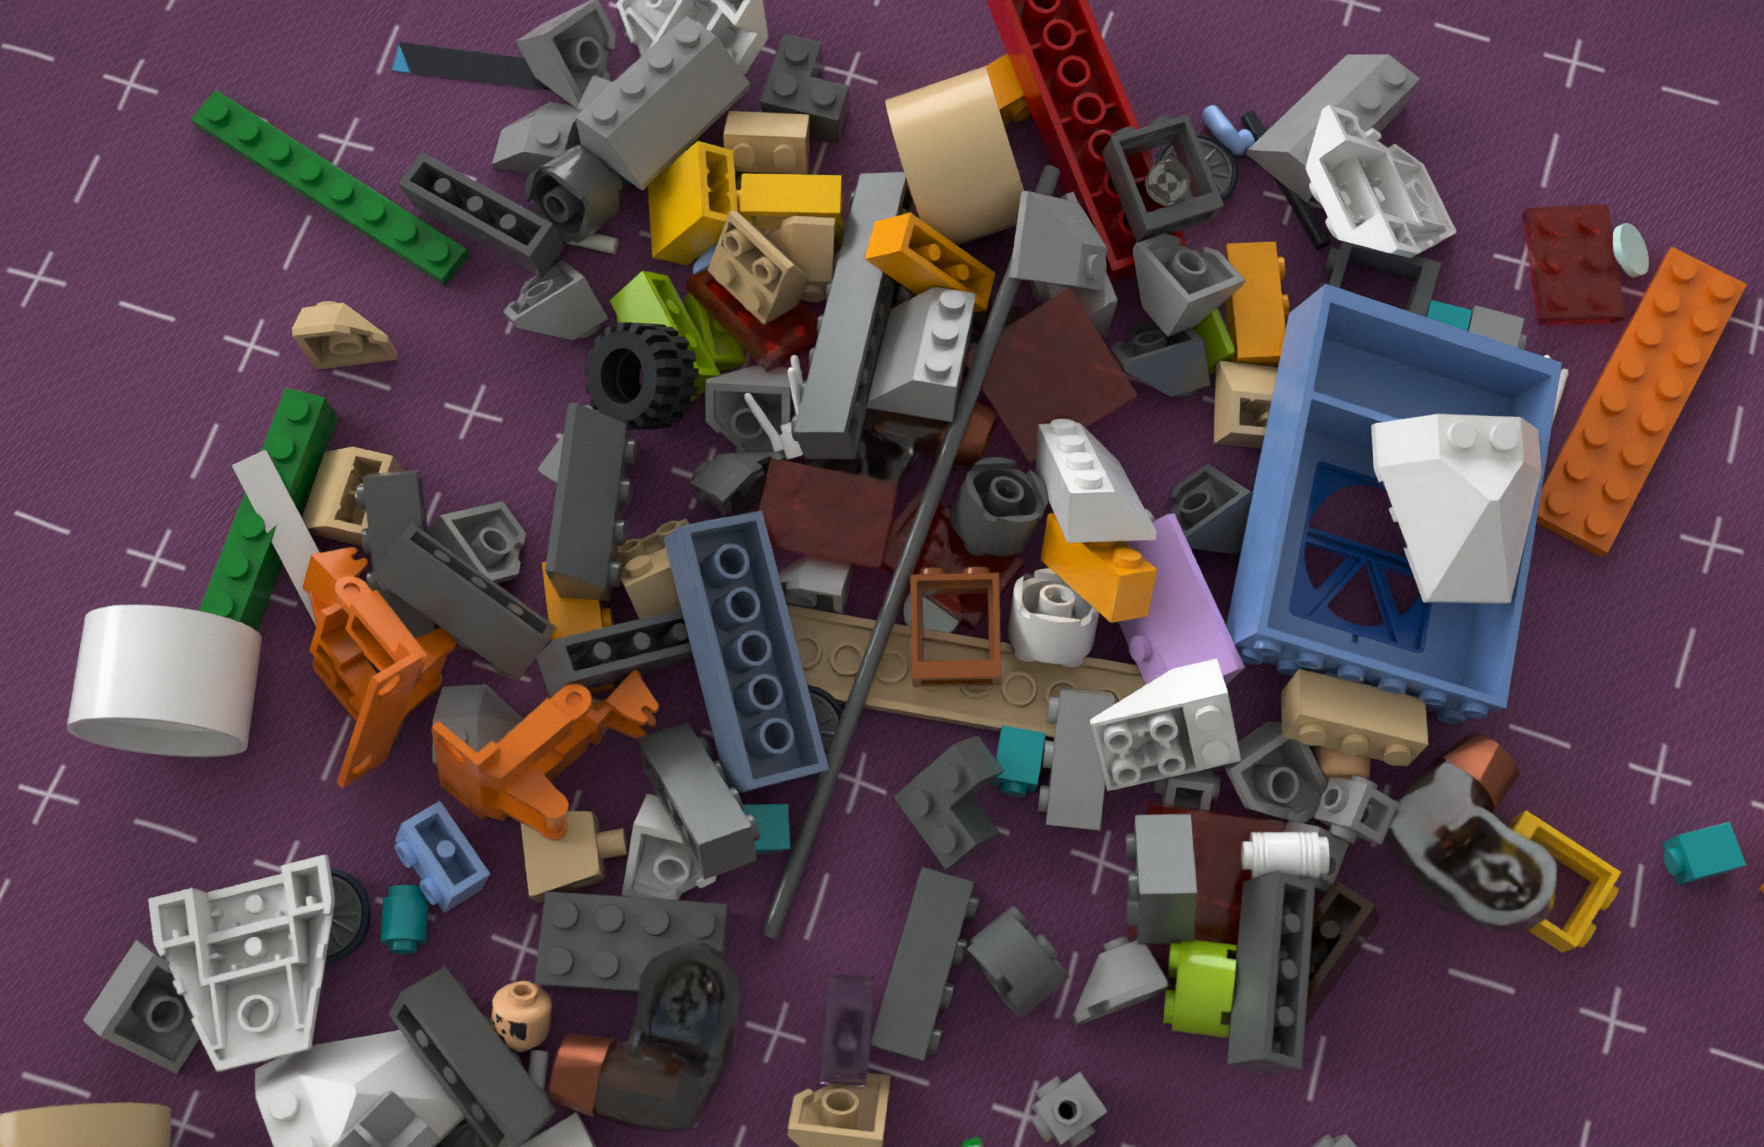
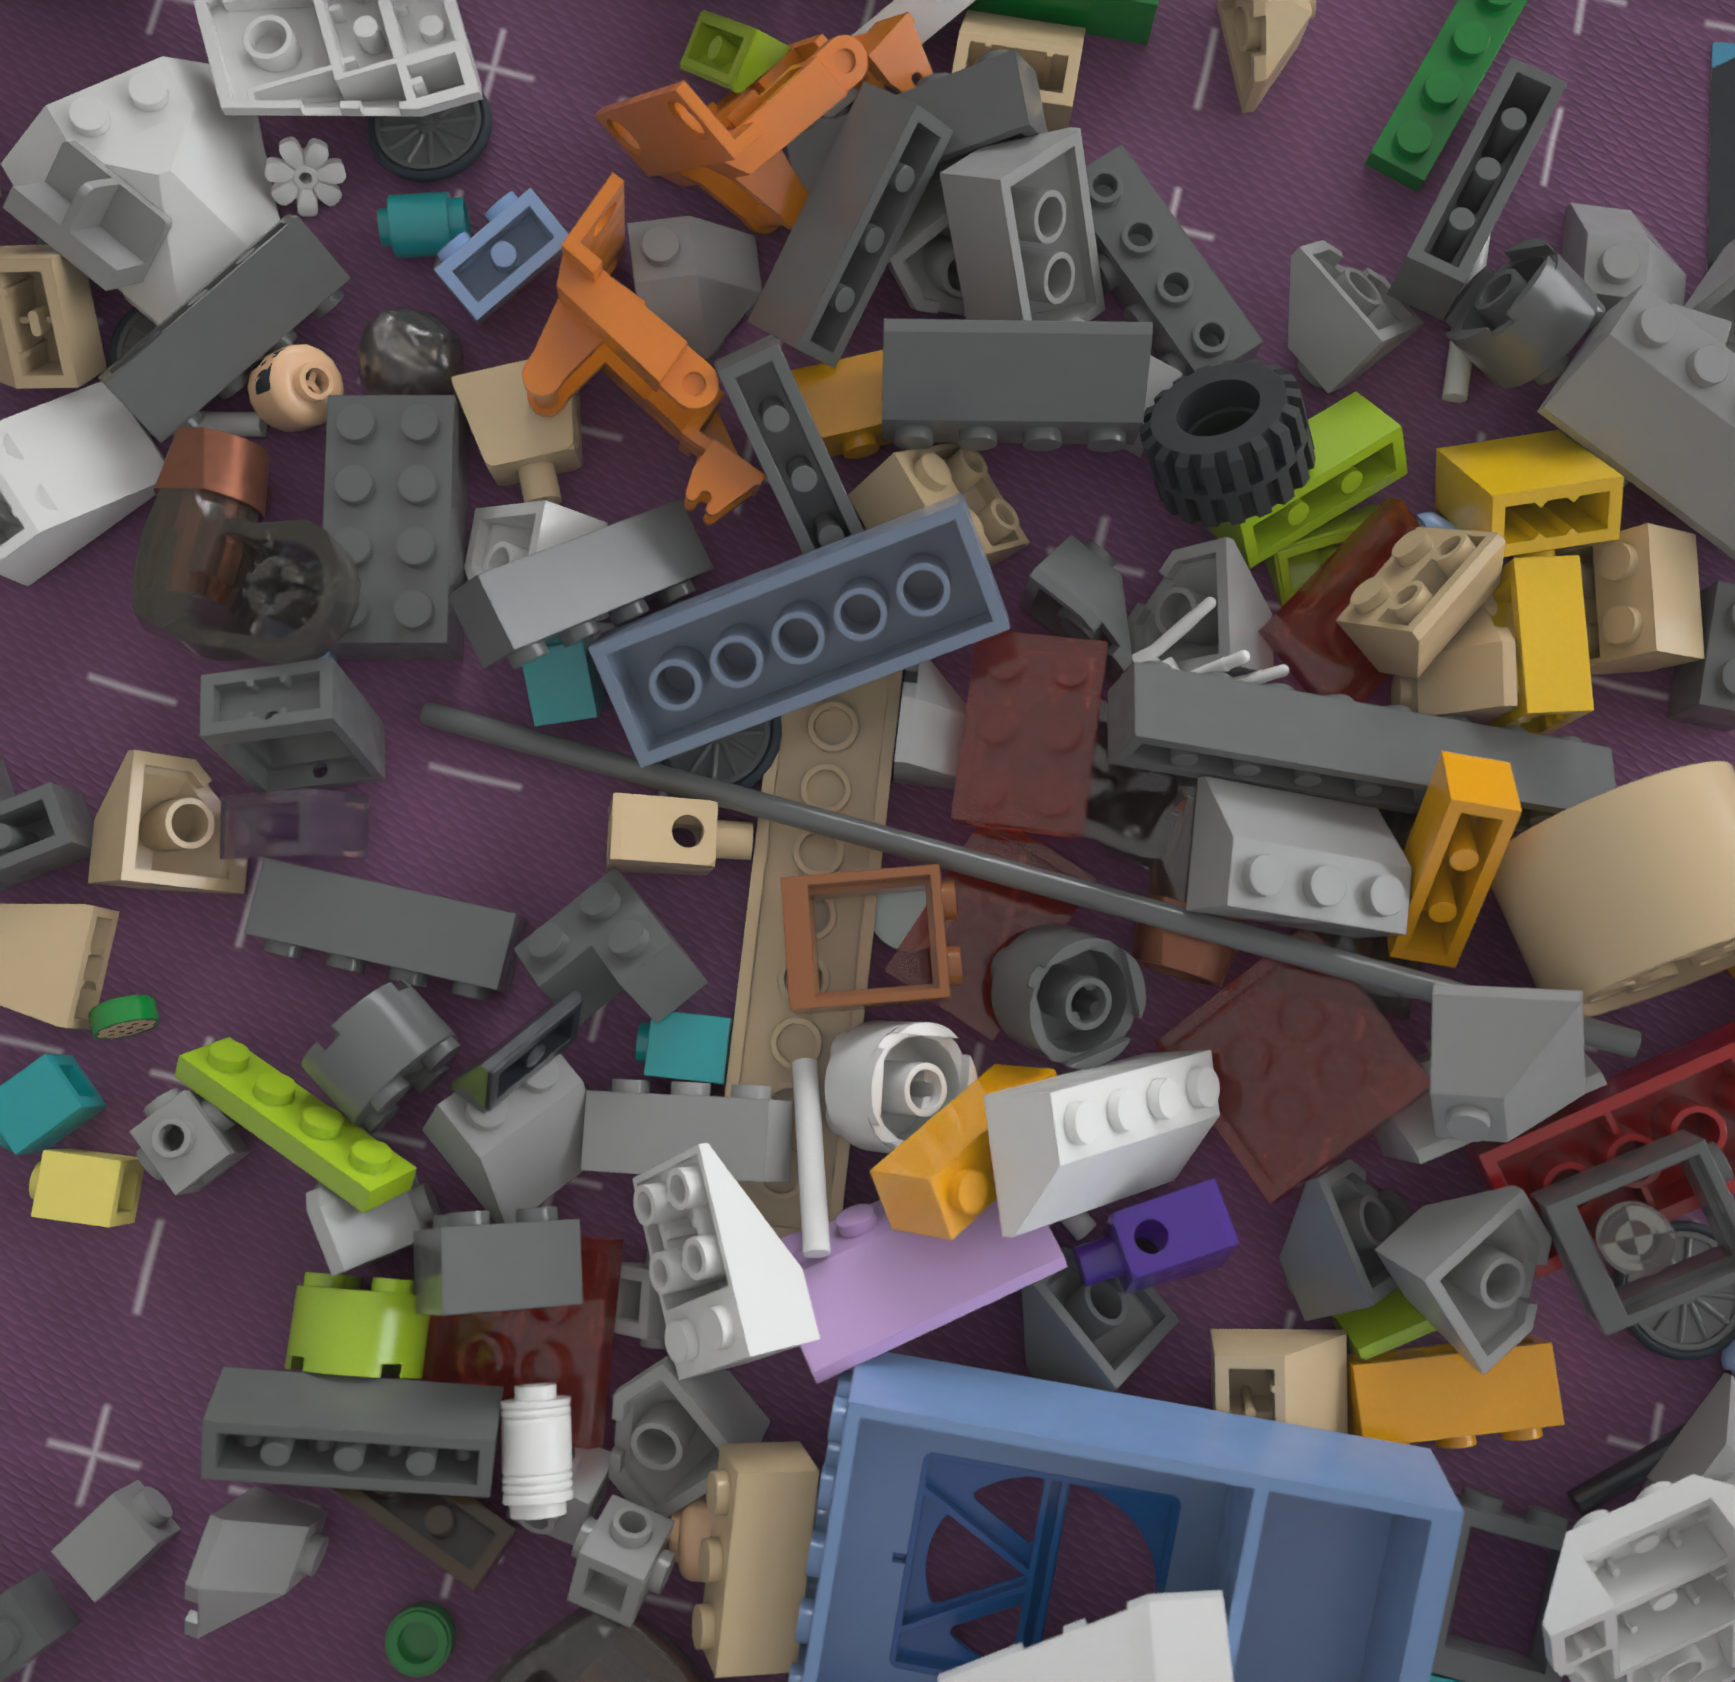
camera: 85 degrees right, 10 degrees up
none -> lime plate [174,1037,417,1213]
none -> light grey slope [185,1486,329,1639]
none -> dark grey window [200,657,385,797]
none -> white plant [265,137,346,217]
none -> clear smoke hair [356,307,464,395]
none -> green tile [385,1601,457,1677]
none -> light grey slope [422,1053,586,1224]
none -> black slope [450,990,582,1114]
none -> tan torso [606,793,753,875]
none -> lime slope [680,10,791,94]
none -> white bar [792,1058,831,1258]
none -> light grey slope [940,127,1105,321]
none -> dark purple torso [1073,1178,1240,1294]
none -> dark grey brick [1086,144,1264,376]

